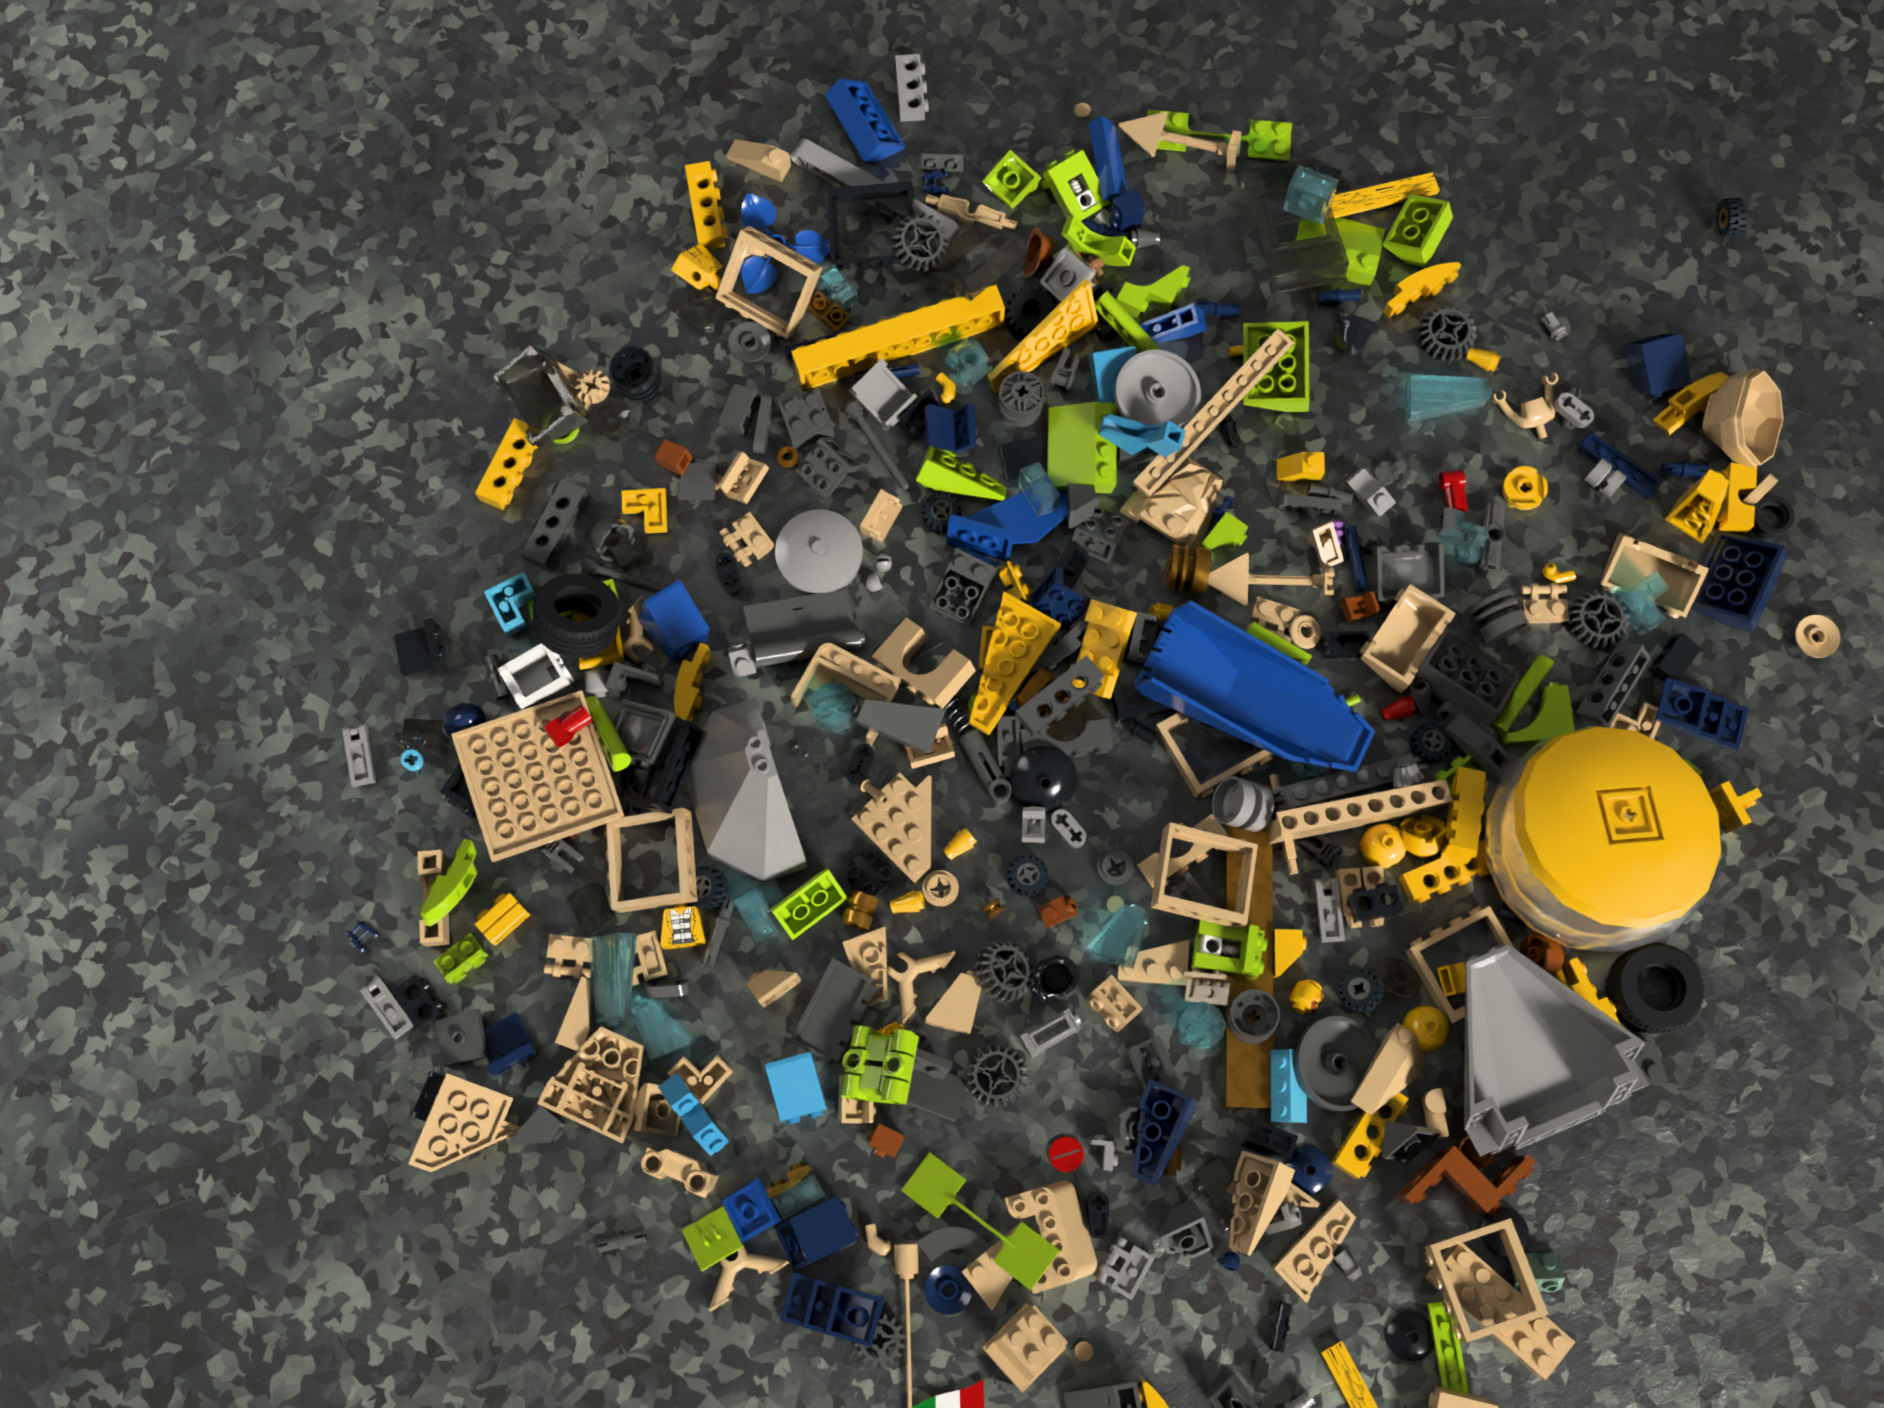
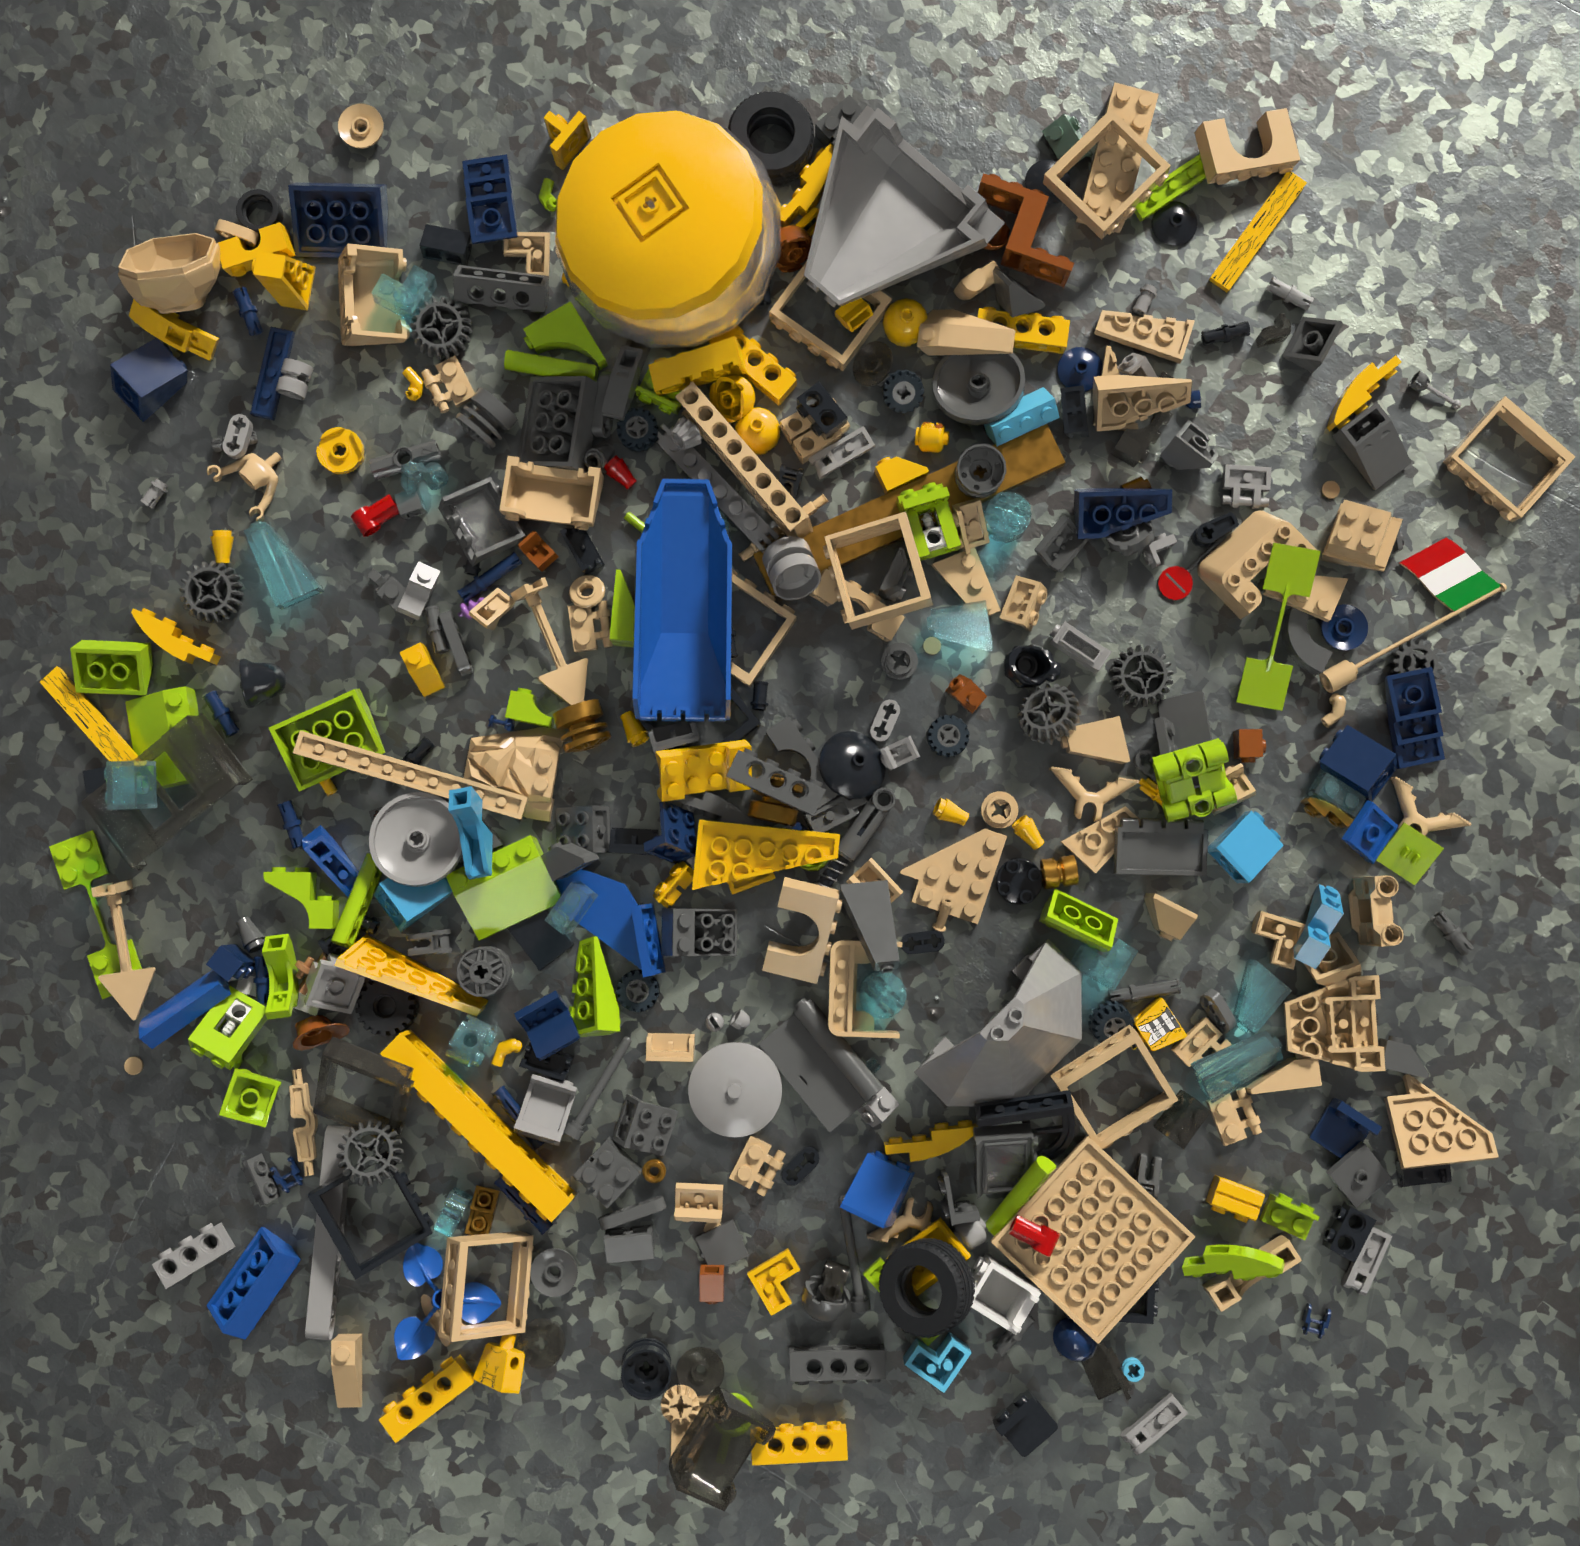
camera: 115 degrees left, 10 degrees up
pearl gold bush [982,898,1005,920] -> none

